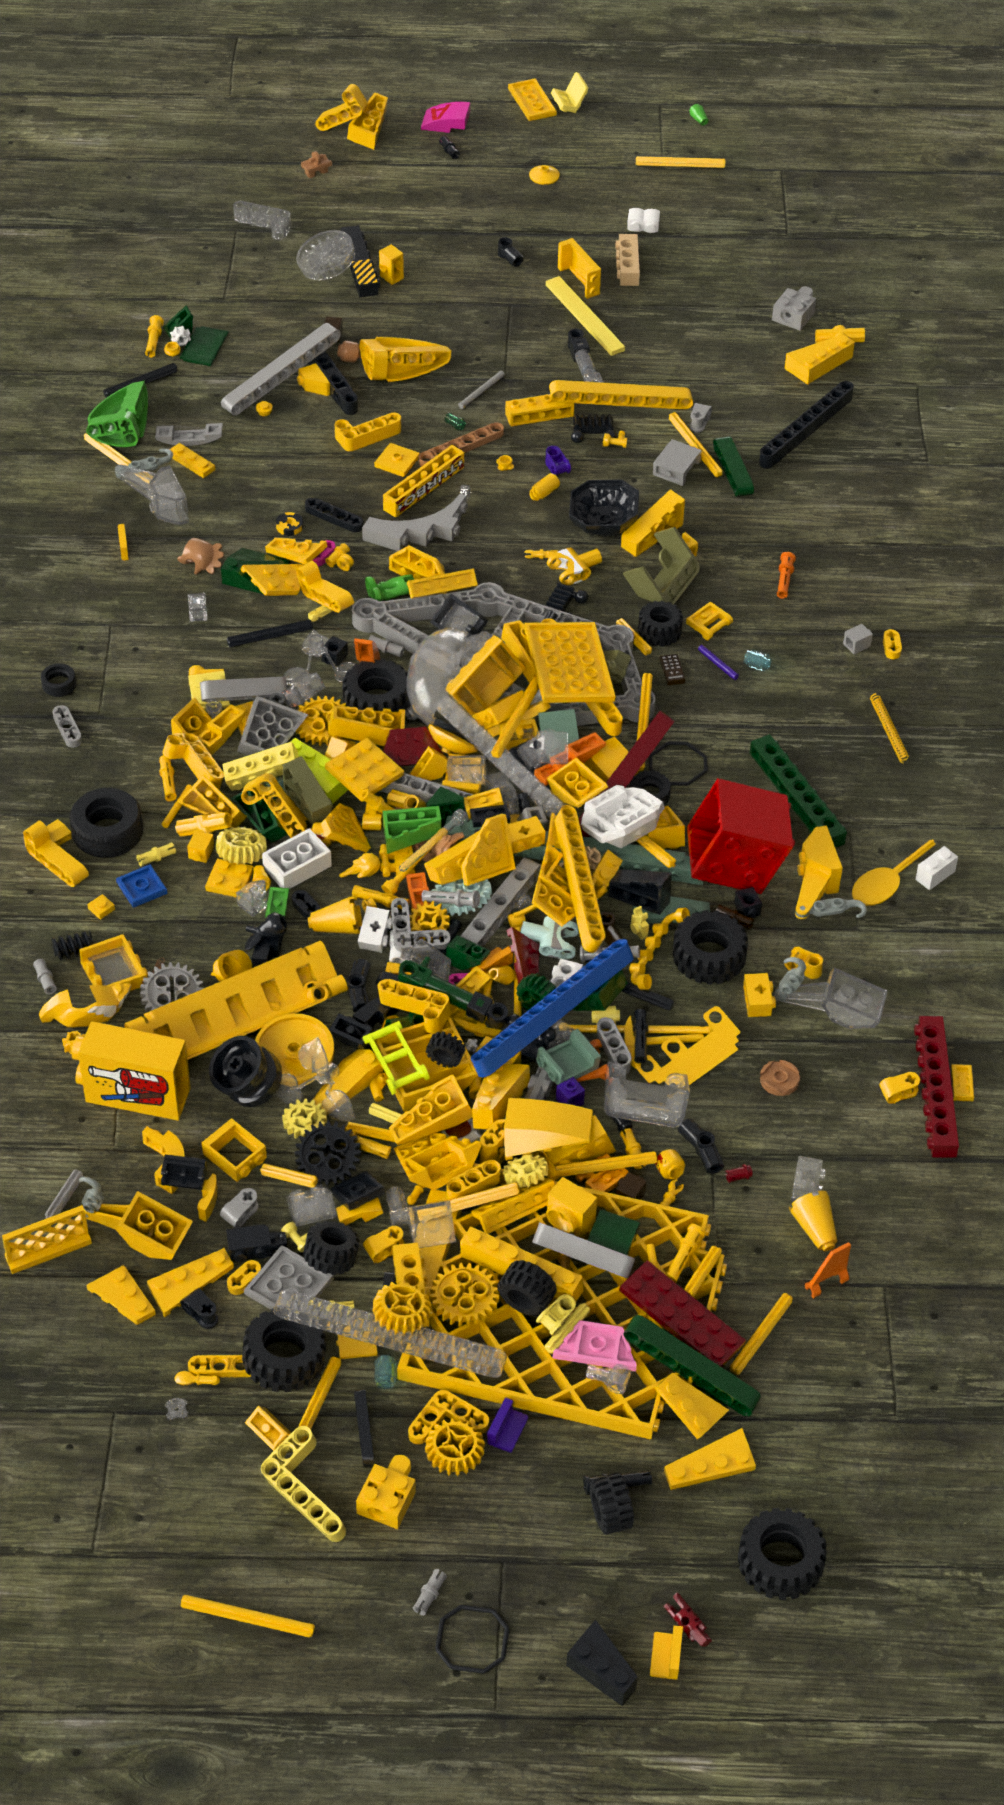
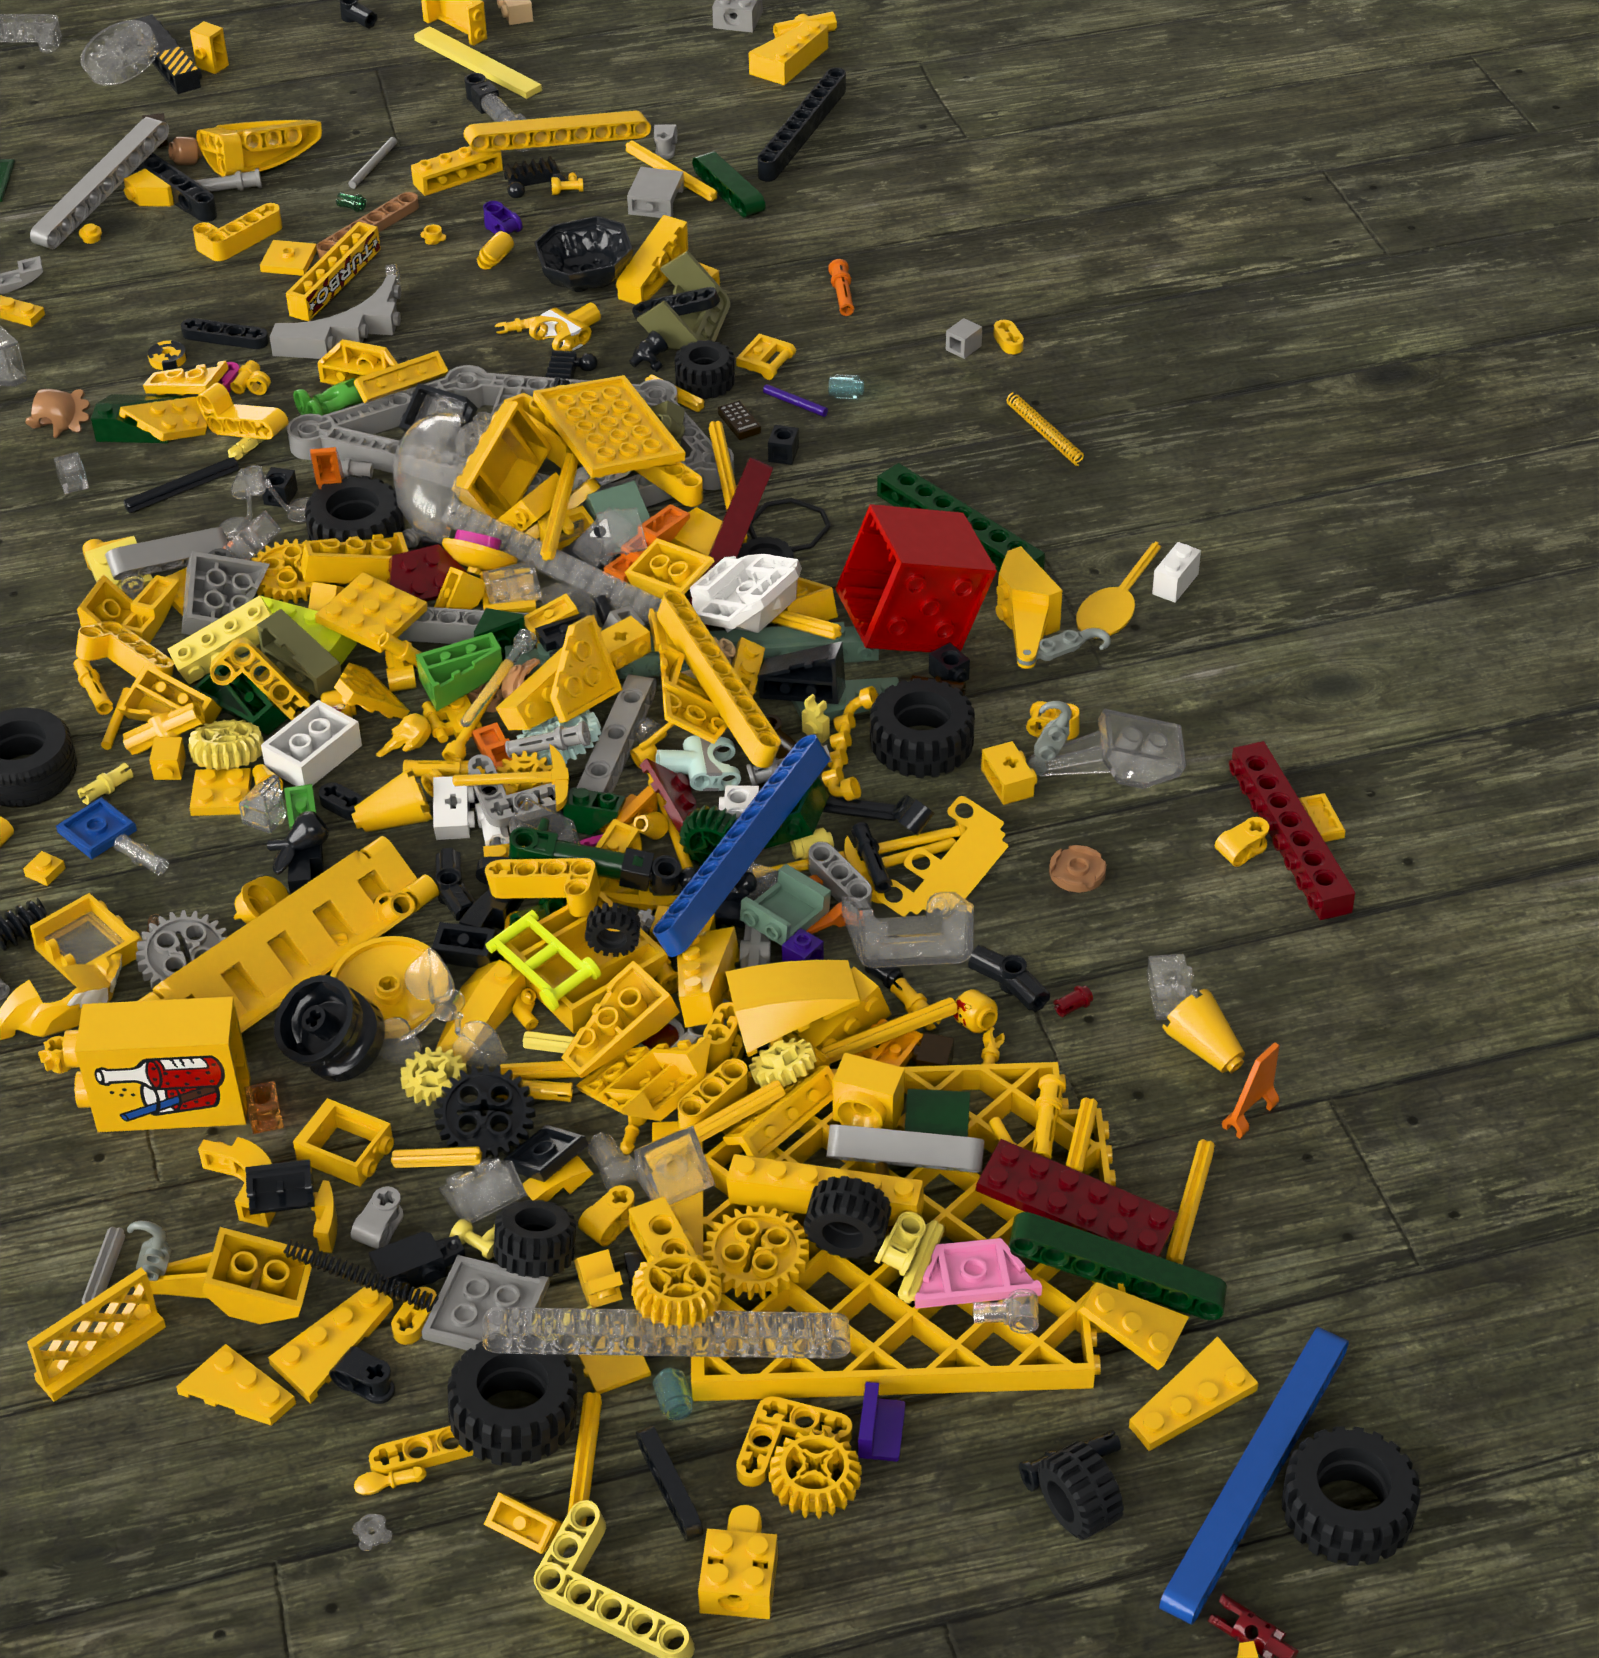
camera: 15 degrees left, 5 degrees down
yellow piece [387,789,426,809] -> none
none -> clear pin [114,834,169,875]
none -> light grey pin [194,168,262,192]
none -> clear orange brick [244,1081,284,1134]
none -> black piece [283,1239,439,1313]
none -> yellow piece [452,744,569,812]
none -> dark pink beam [454,529,502,550]
none -> yellow brick [574,1249,623,1308]
none -> black piece [629,330,668,372]
none -> black beam [632,287,720,323]
none -> black brick [768,425,799,465]
none -> black piece [892,795,935,836]
none -> blue beam [1159,1327,1349,1625]

